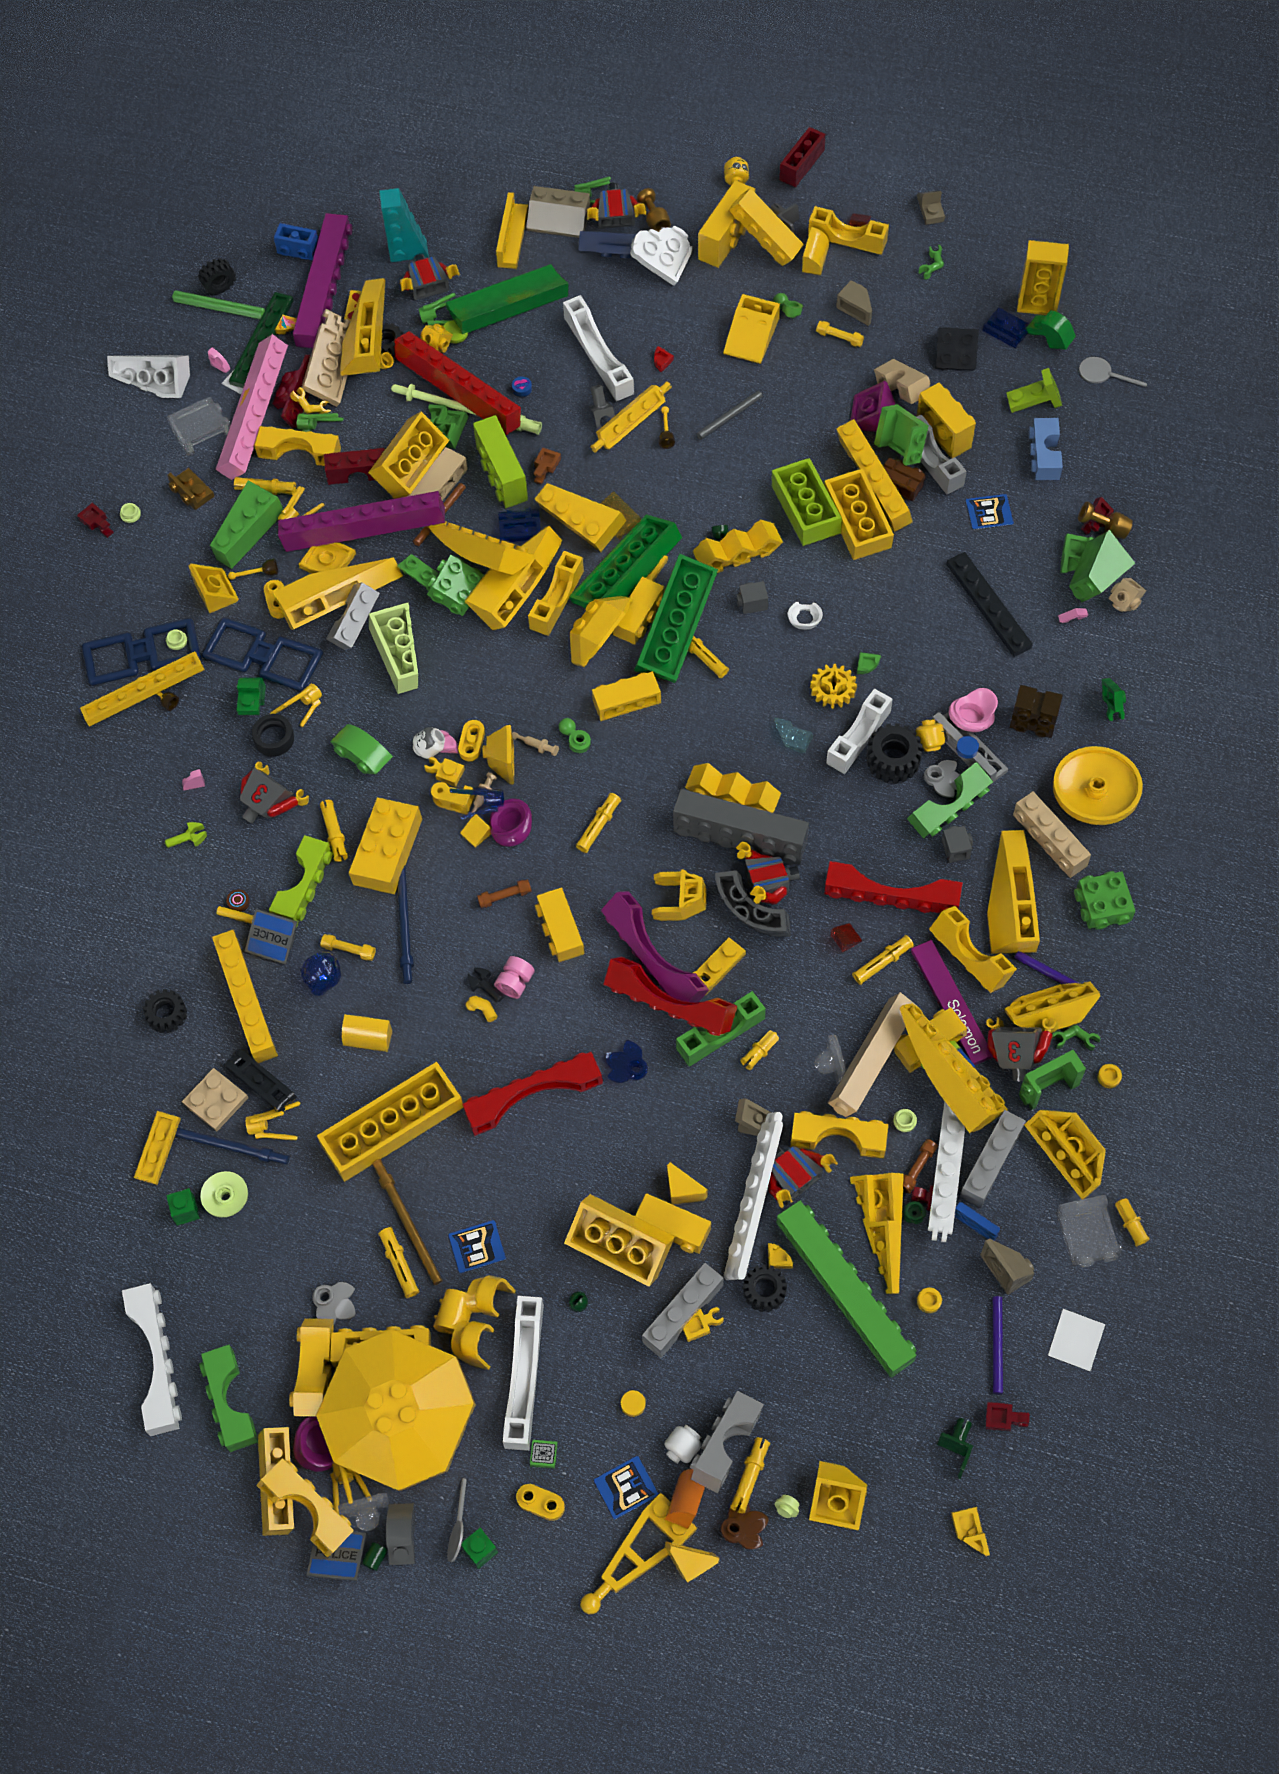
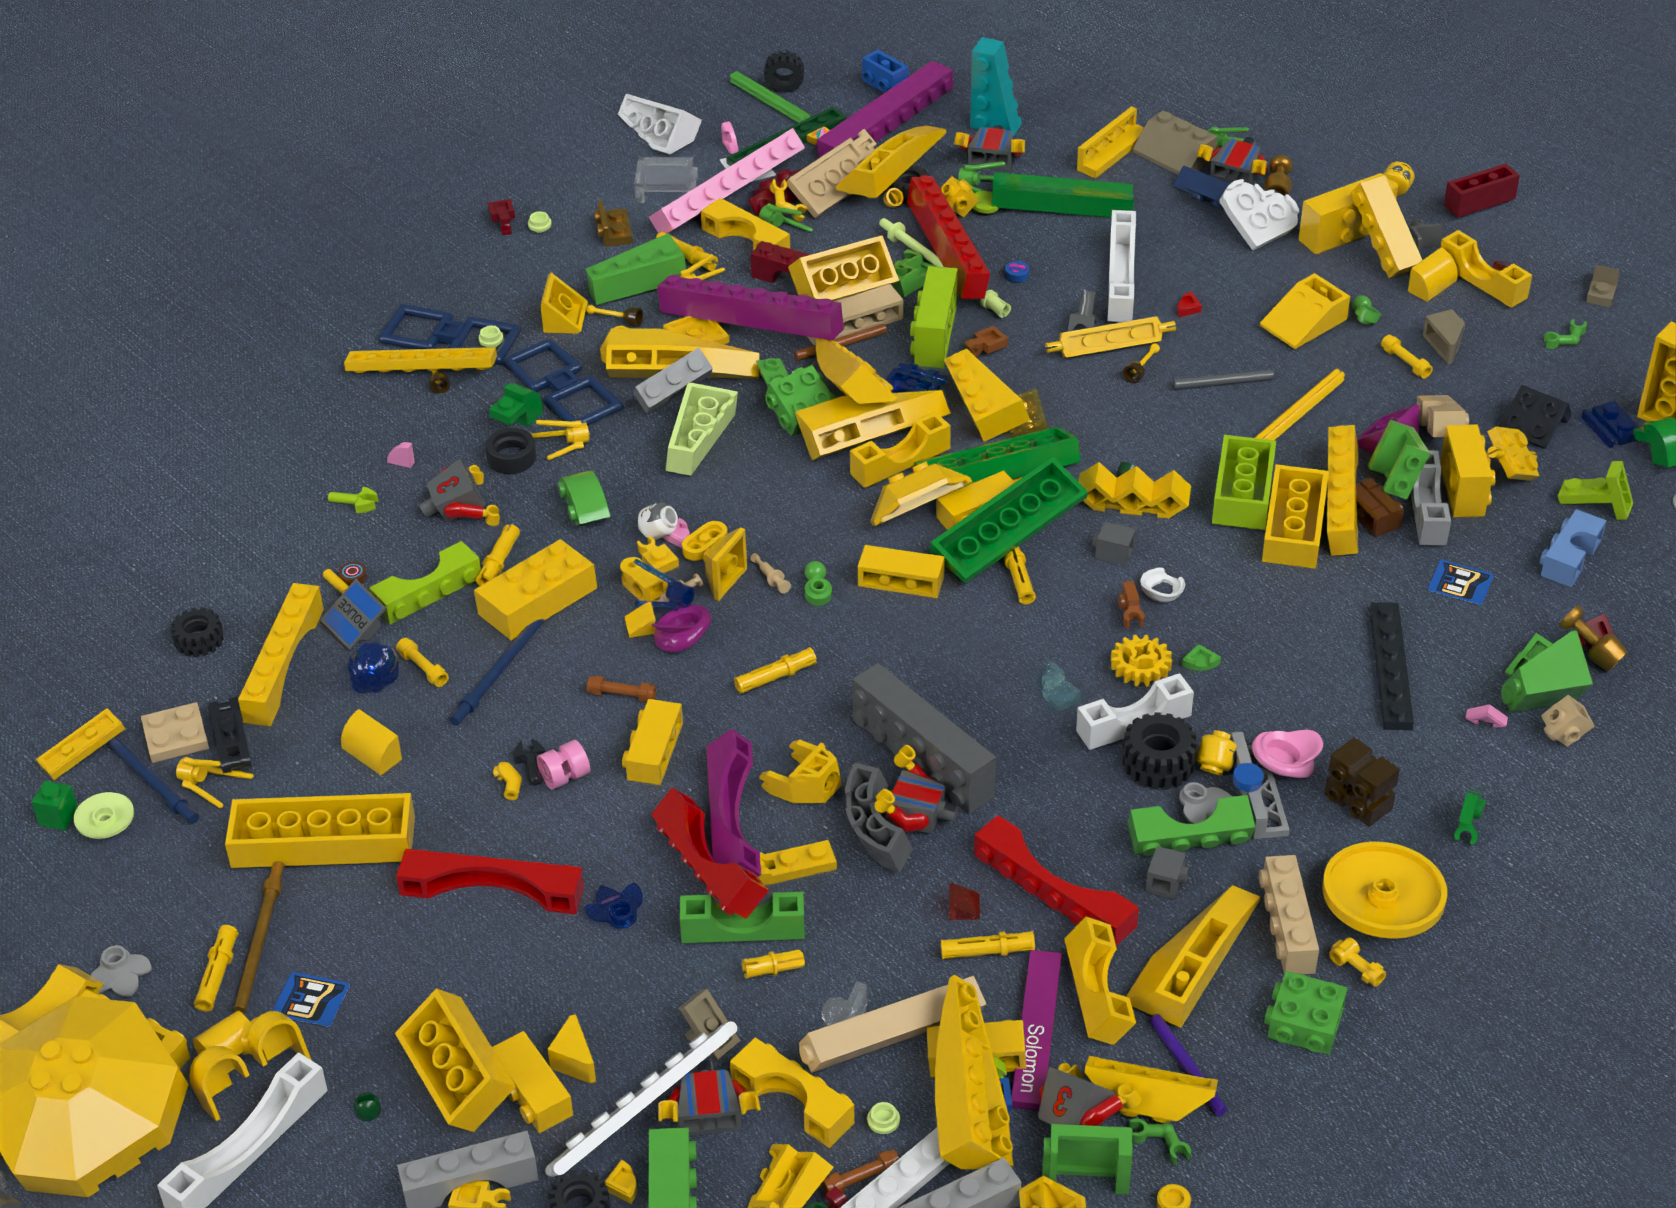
camera: 30 degrees right, 20 degrees down
yellow brick [685,763,781,813] -> none
none -> dark orange plate [1118,581,1145,629]
none -> yellow axle [1254,369,1345,440]
none -> yellow bar [1329,937,1386,987]
none -> yellow plate [1487,427,1540,481]

